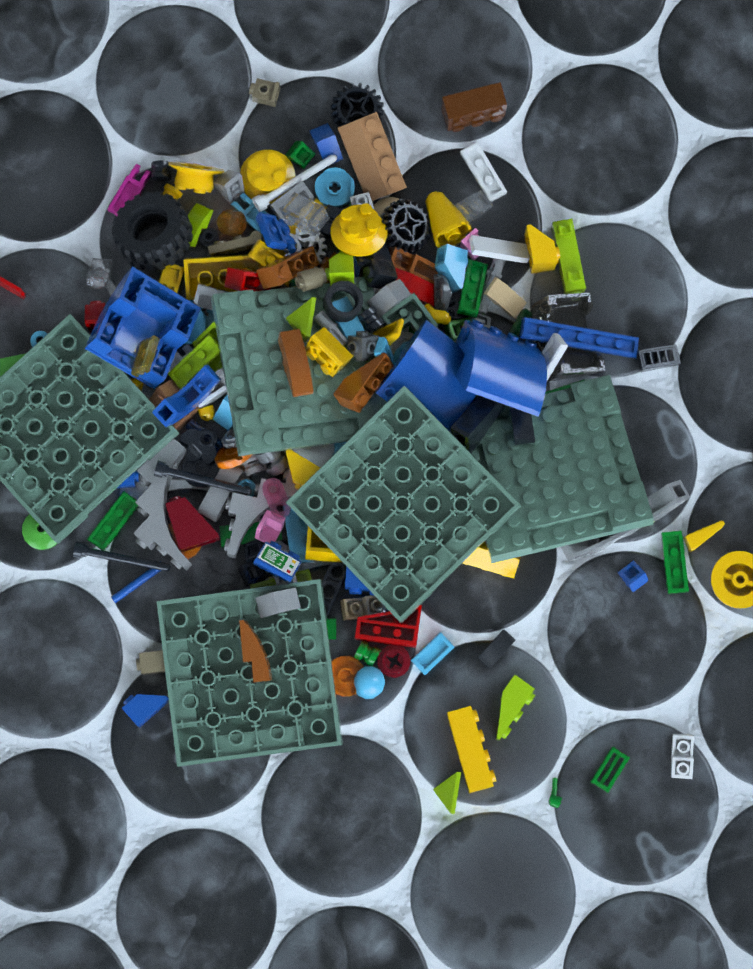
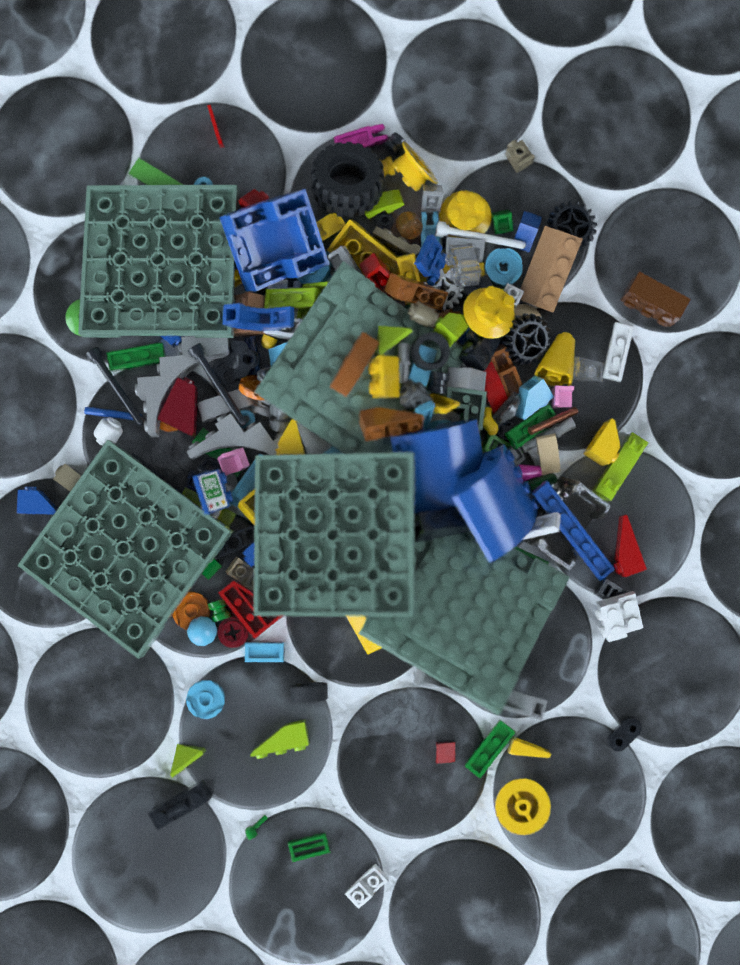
camera: 45 degrees right, 5 degrees up
clear slope [87,258,113,290] -> none
clear yellow tile [131,335,160,377] -> none
dark orange slope [239,620,272,682] -> none
light grey slope [256,588,301,618] -> none
clear pink plate [262,478,291,519] -> none
yellow brick [447,706,496,793] -> none
white tile [469,235,530,263] -> none
black slope [510,407,535,445] -> none
blue slope [618,560,648,592] -> none
none -> white head [94,417,123,446]
none -> black piece [148,780,212,830]
none -> medium azure tile [186,680,225,719]
none -> red slope [436,742,455,764]
none -> dark pink cone [518,464,542,481]
none -> copper bar [528,407,578,435]
none -> white plate [595,591,643,642]
none -> red slope [614,515,647,577]

